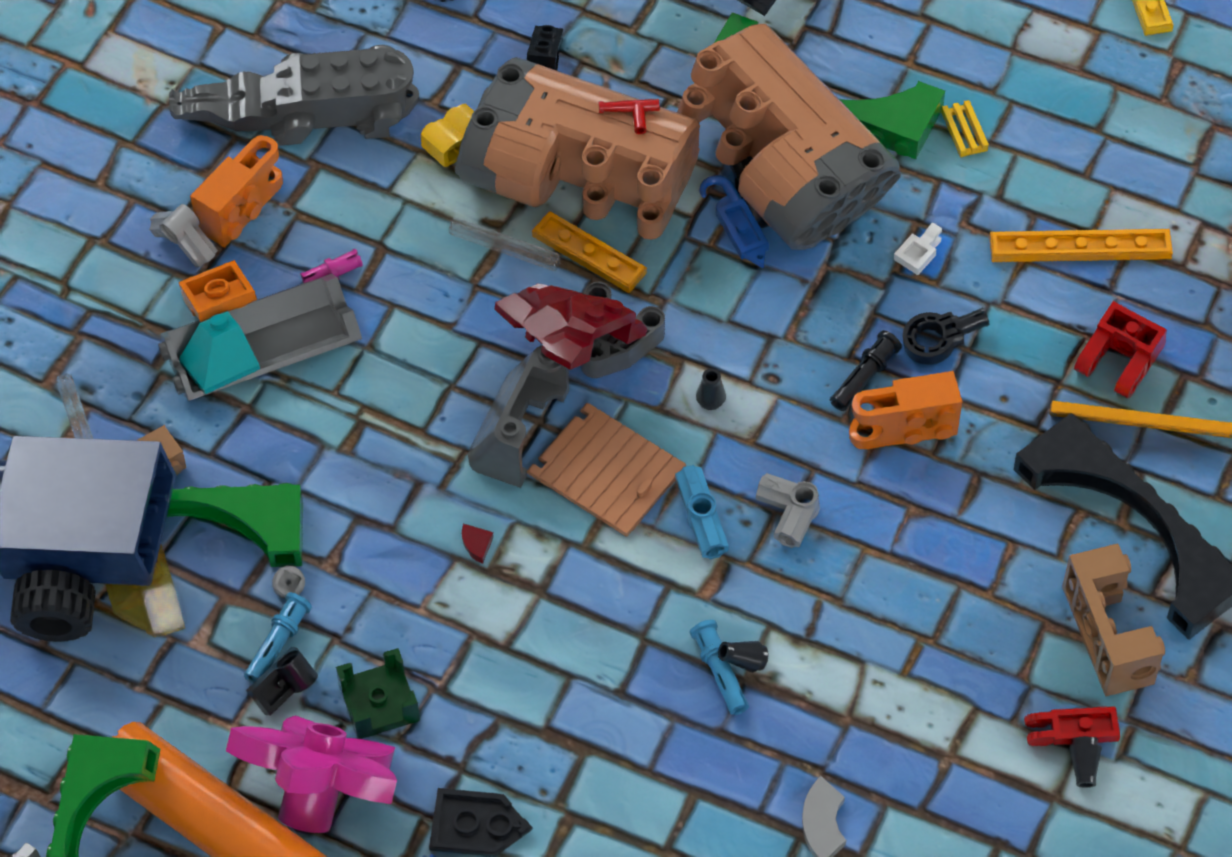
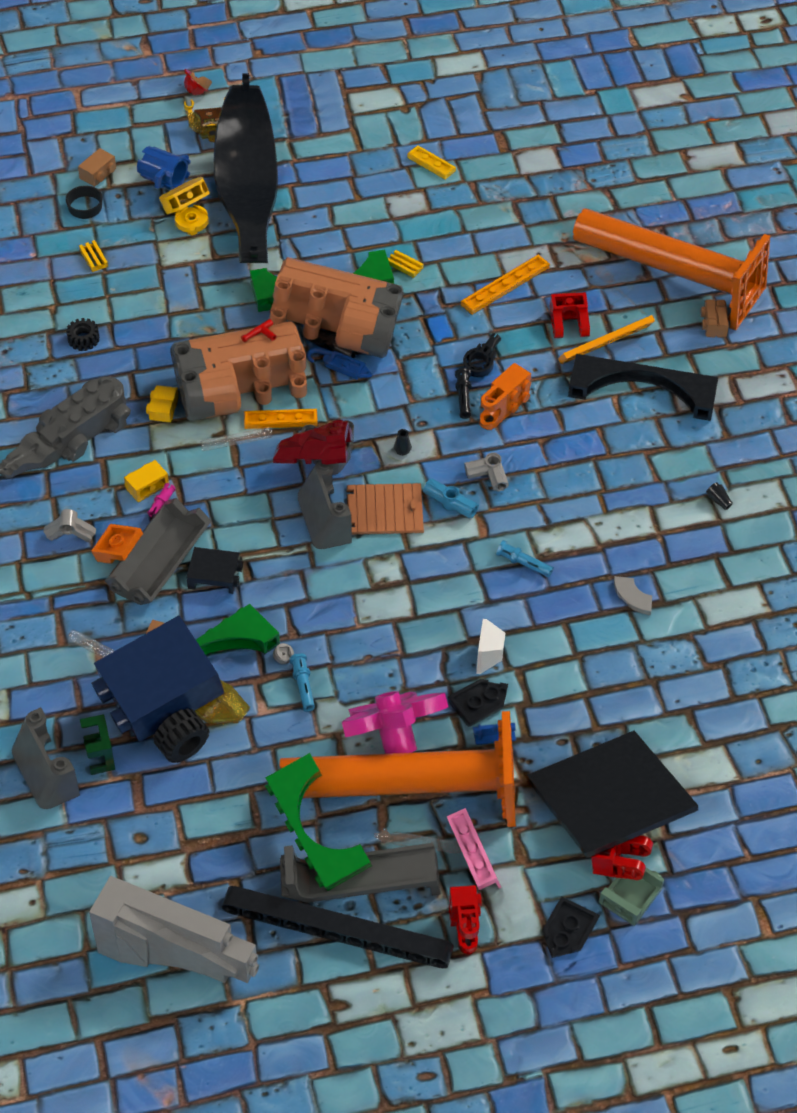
camera: 40 degrees left, 5 degrees down
teal slope [179,311,260,394] -> none
orange brick [190,135,283,248] -> none
black plate [246,647,318,716] -> none
dark green panel [336,648,420,739] -> none
dark red tile [462,523,494,564] -> none
black plate [527,25,563,71] -> none
black cone [718,641,768,673] -> none
white plate [894,222,942,275] -> none
red hinge [1024,706,1121,747] -> none
medium nougat plate [1062,543,1165,697] -> none
none -> yellow brick [124,460,169,503]
none -> black panel [186,547,243,594]
none -> white slope [476,619,505,674]

